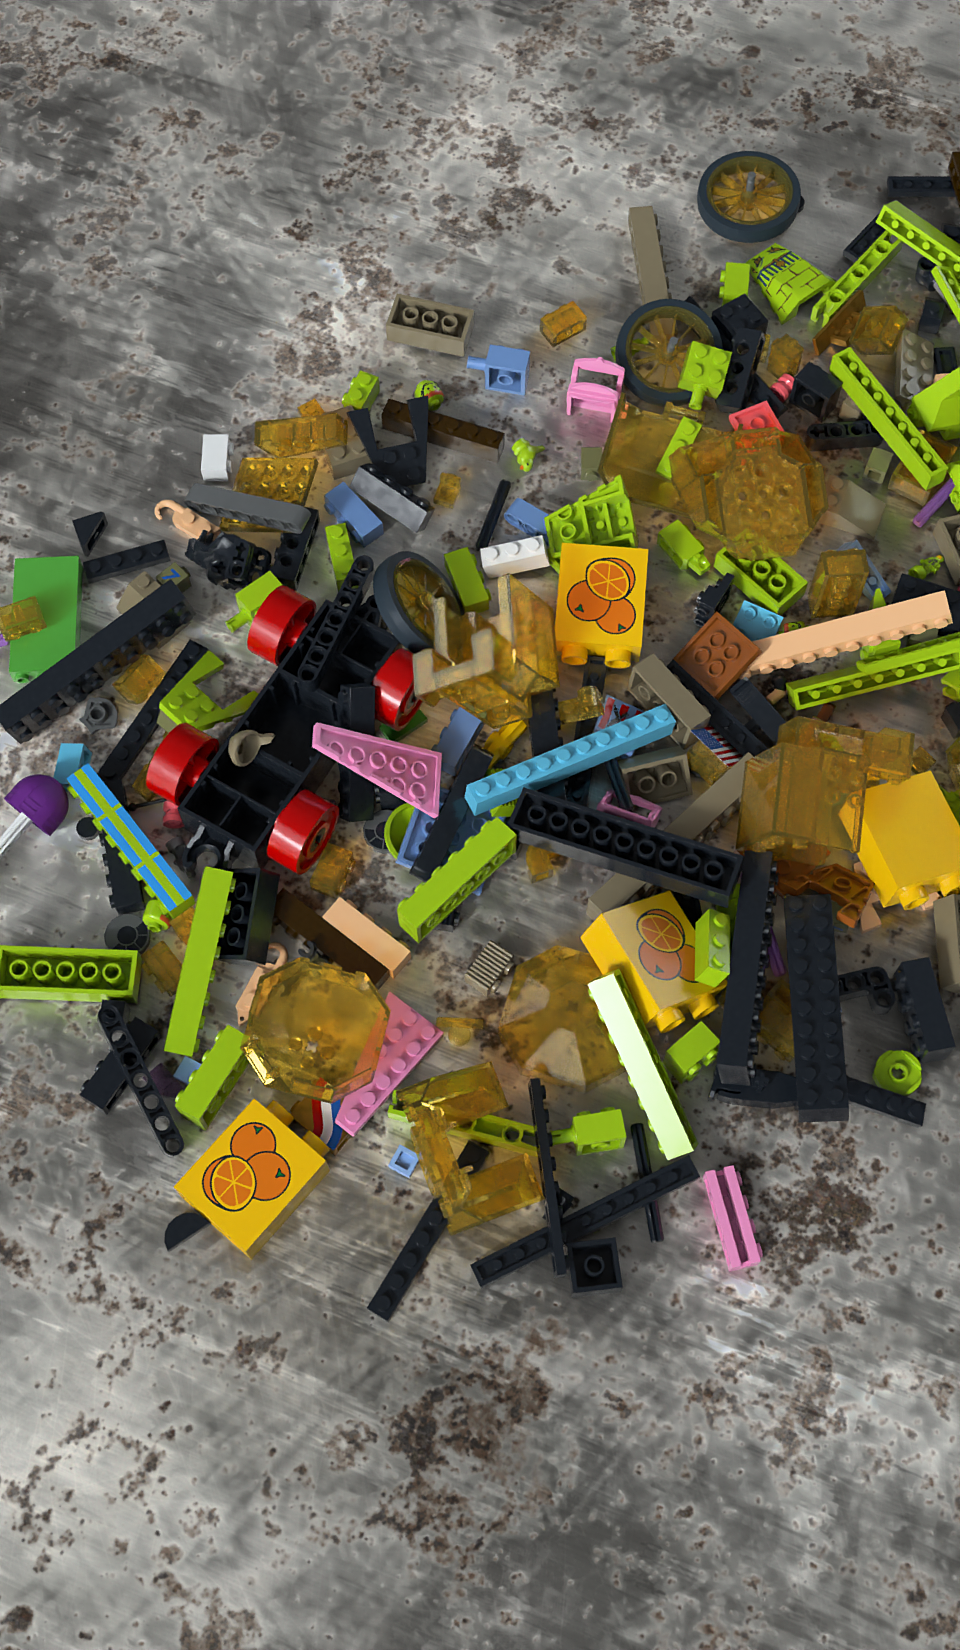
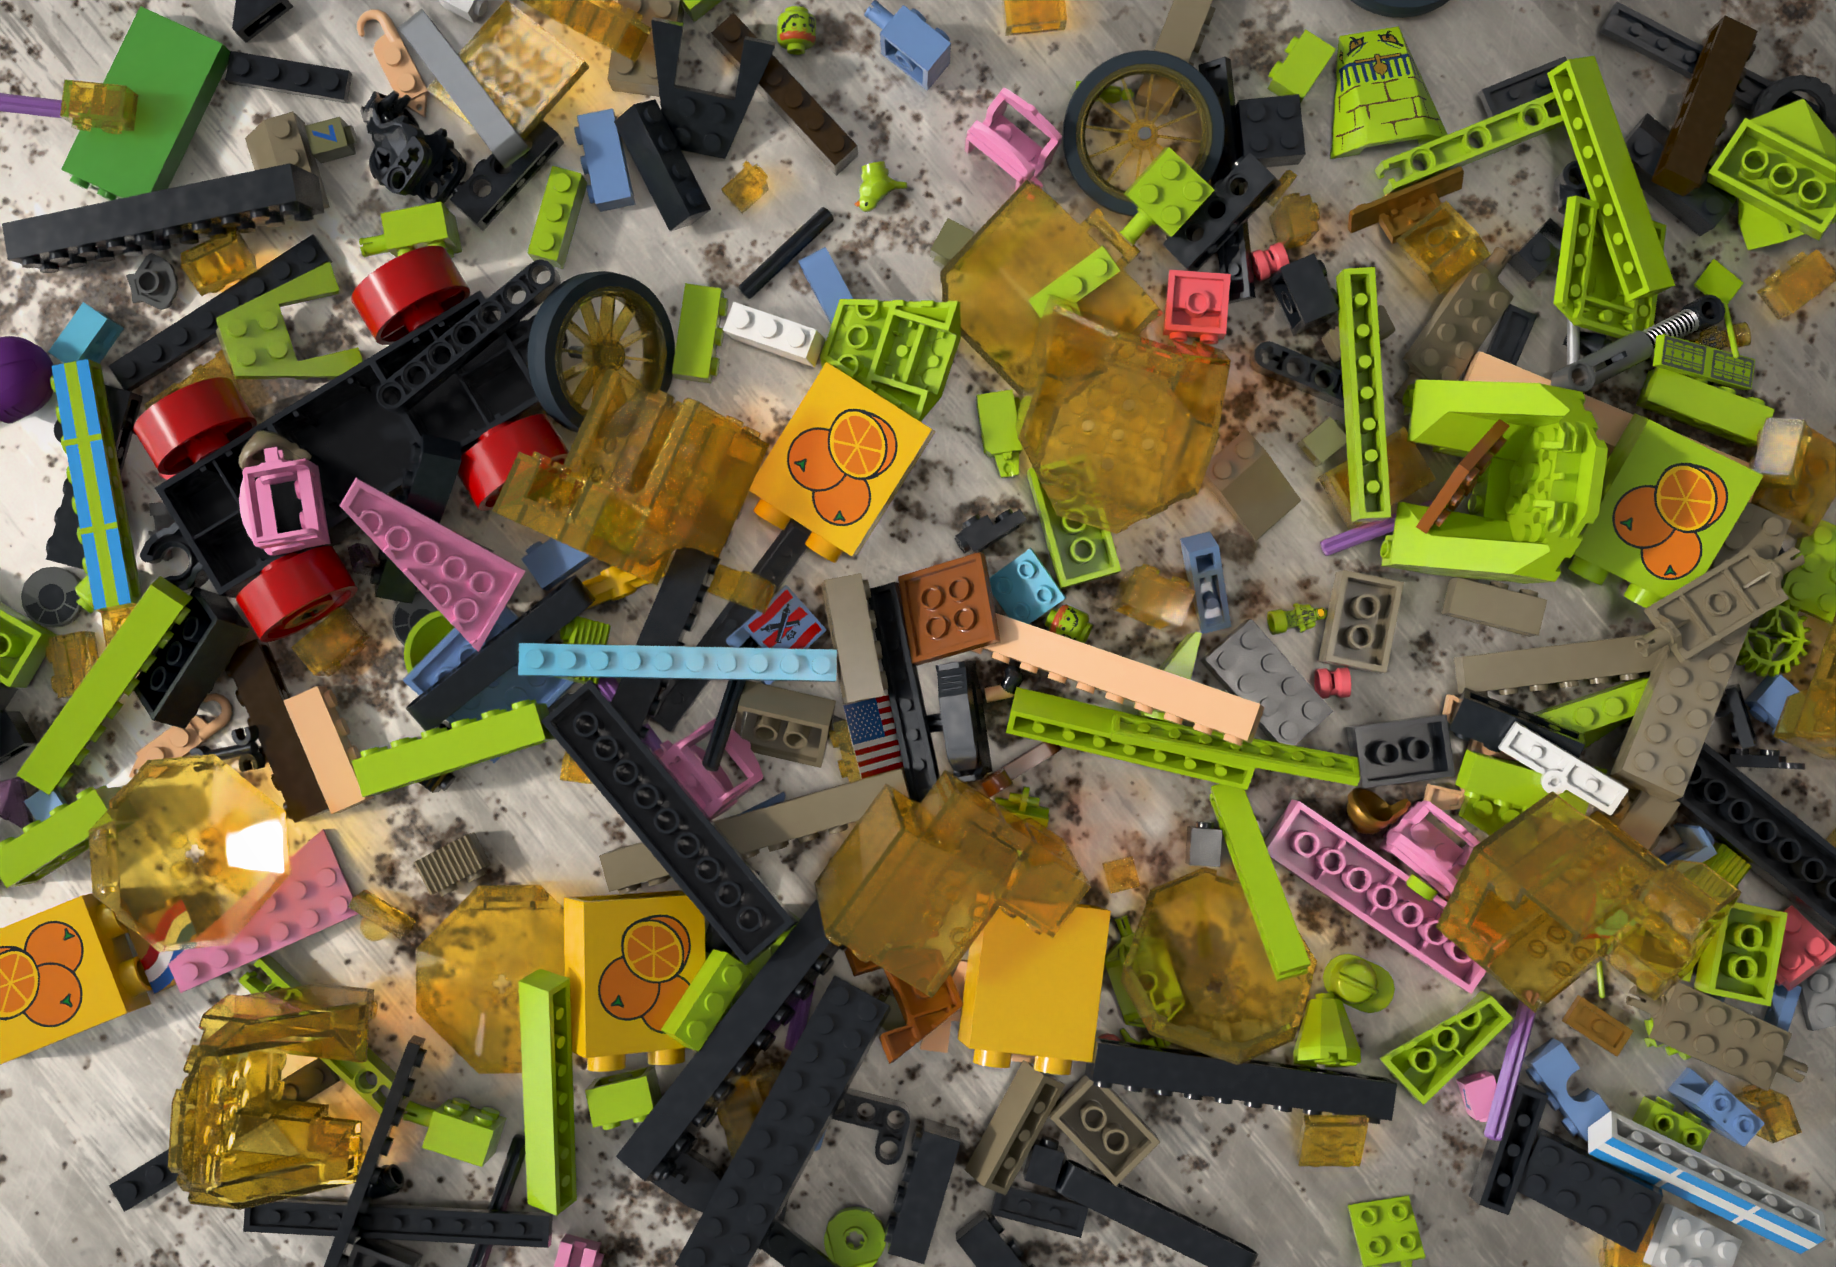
camera: 25 degrees right, 20 degrees up
none -> bright pink animal [239,447,330,556]

